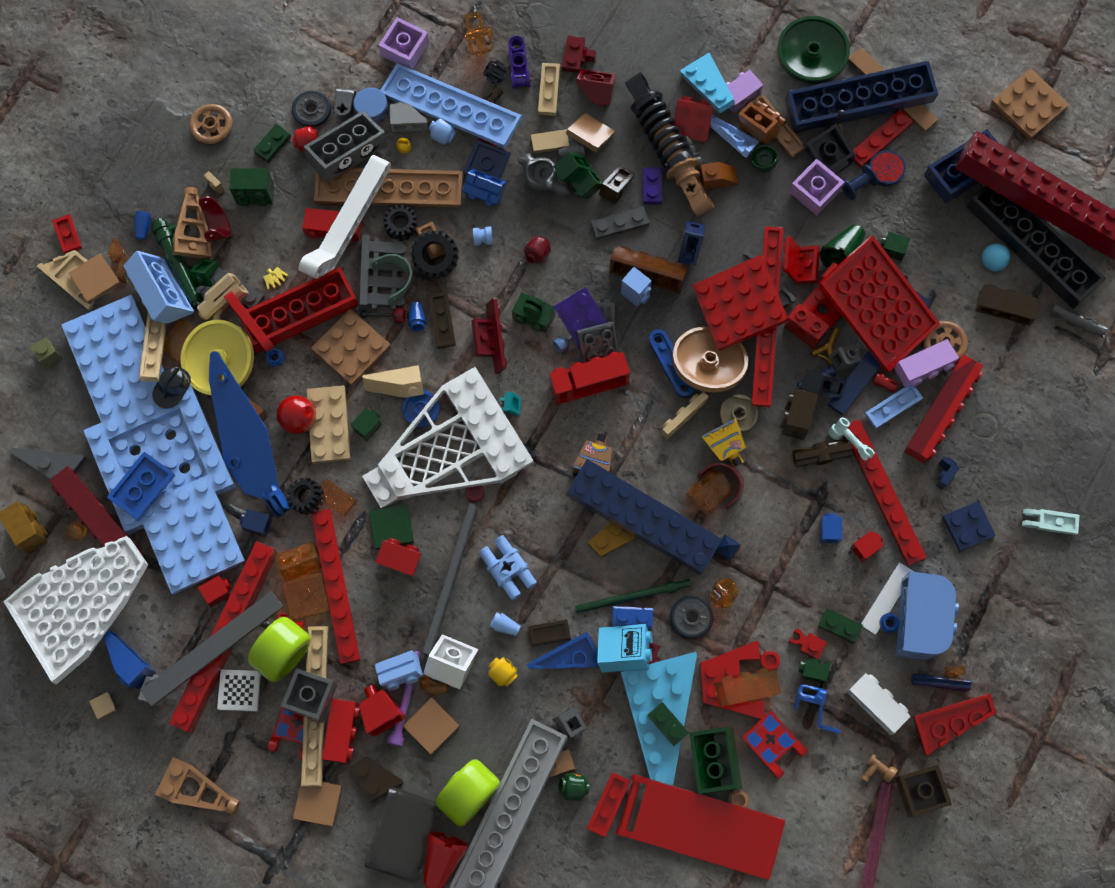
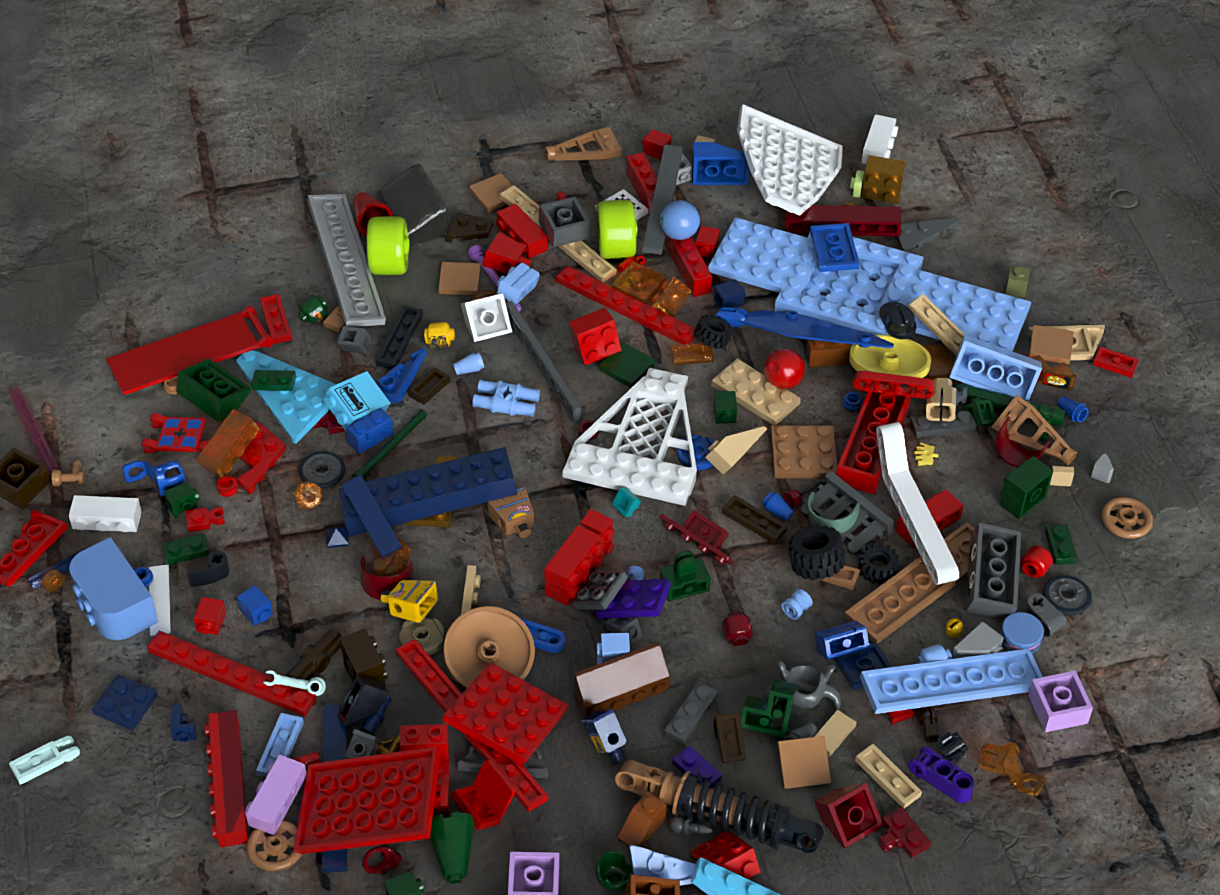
camera: 135 degrees right, 25 degrees down
none -> black panel [187,551,230,587]
none -> dark blue tile [342,475,402,558]
none -> black plate [375,305,423,369]
none -> red brick [642,129,672,160]
none -> medium blue piece [660,200,700,240]
none -> yellowish green plate [850,170,864,198]
none -> light grey slope [1091,454,1114,483]

